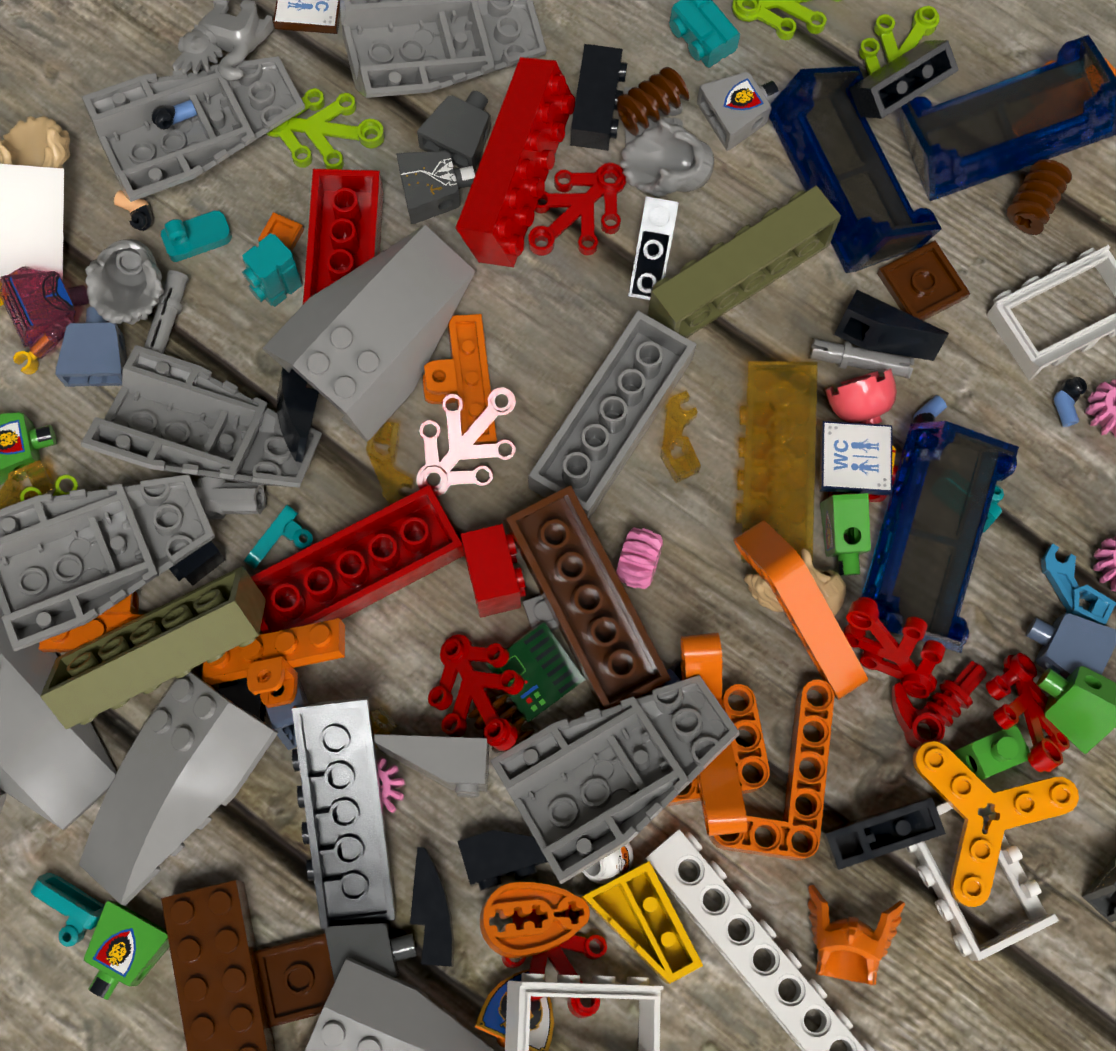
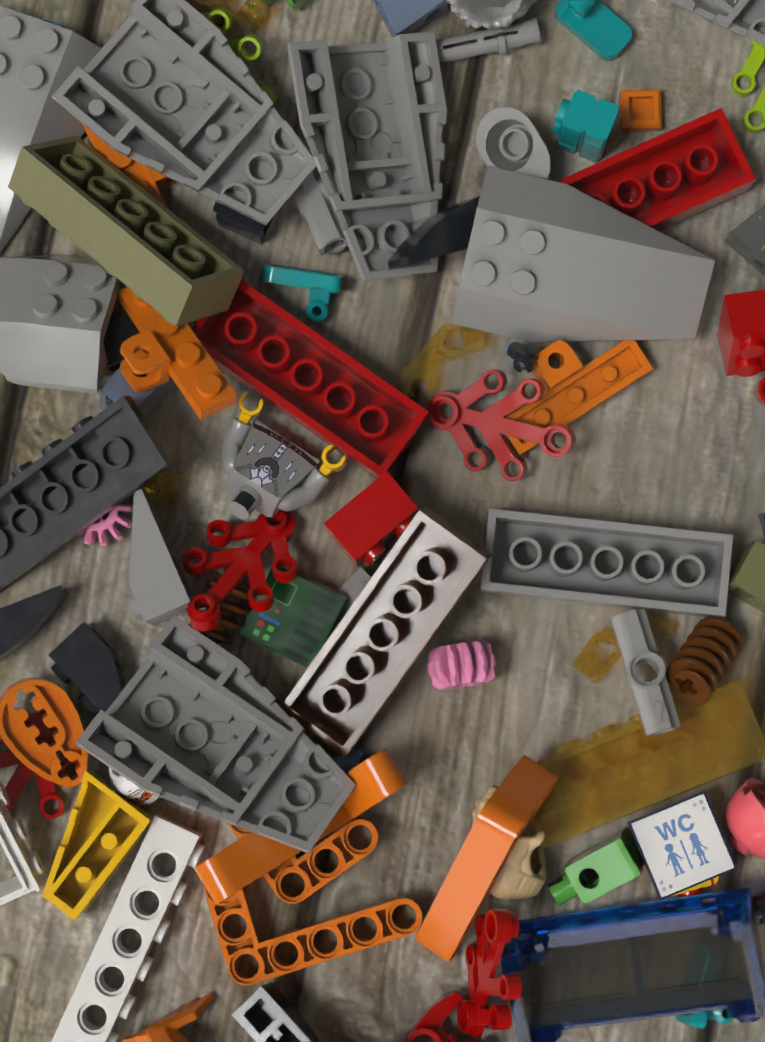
camera: 70 degrees right, 10 degrees up
none -> light grey torso [222,392,348,519]
none -> light grey piece [476,107,551,179]
none -> black arm [505,341,538,373]
none -> light grey piece [610,608,681,737]
none -> reddish brown piece [665,617,743,706]

